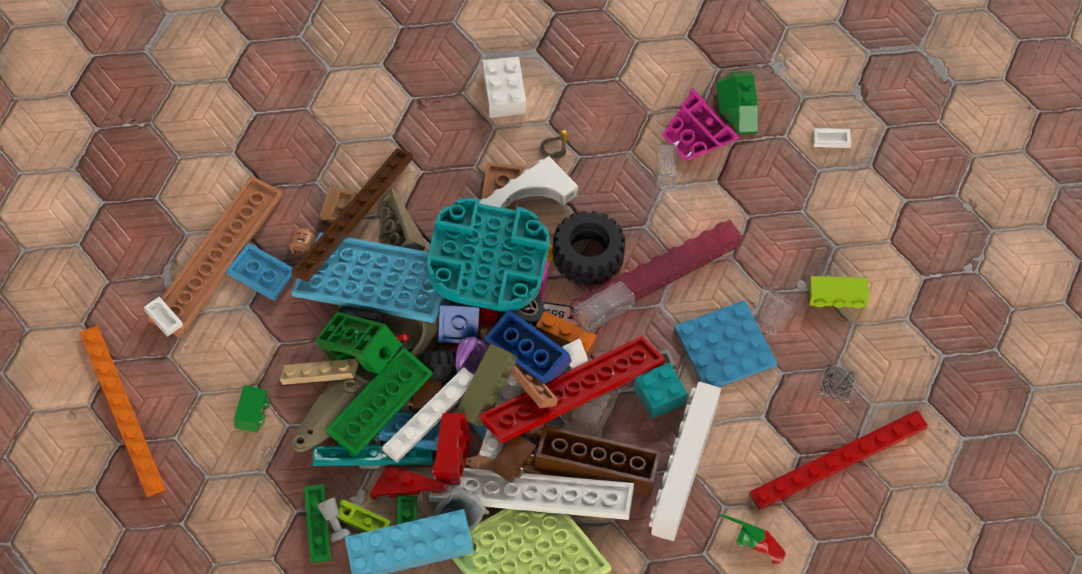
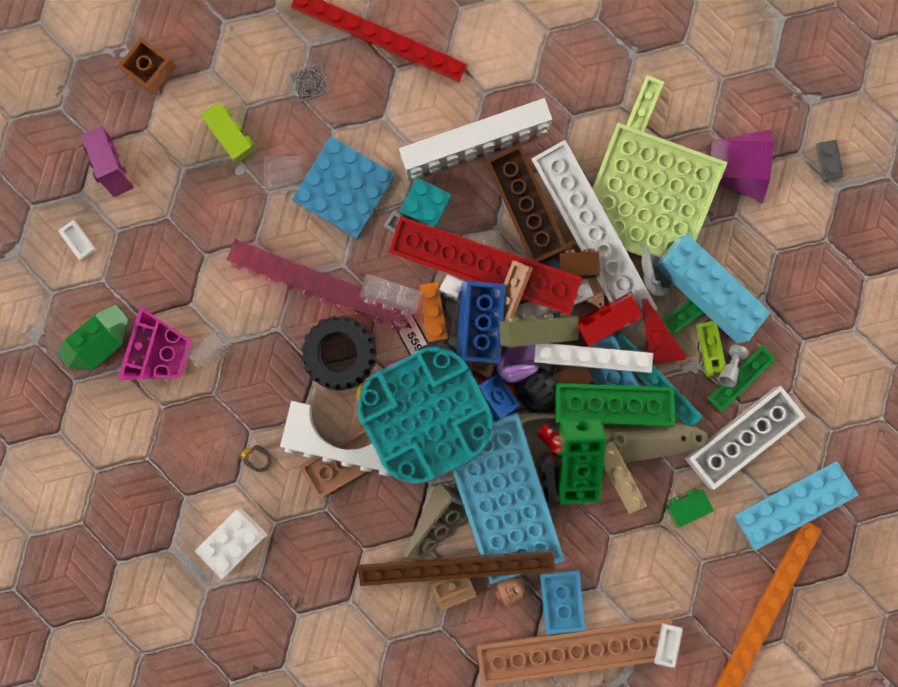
camera: 115 degrees left, 25 degrees up
animal [720,514,786,565] -> none
none -> magenta wedge [81,126,134,197]
none -> dark orange brick [117,37,176,95]
none -> white brick [685,386,806,490]
none -> medium azure plate [734,461,859,551]

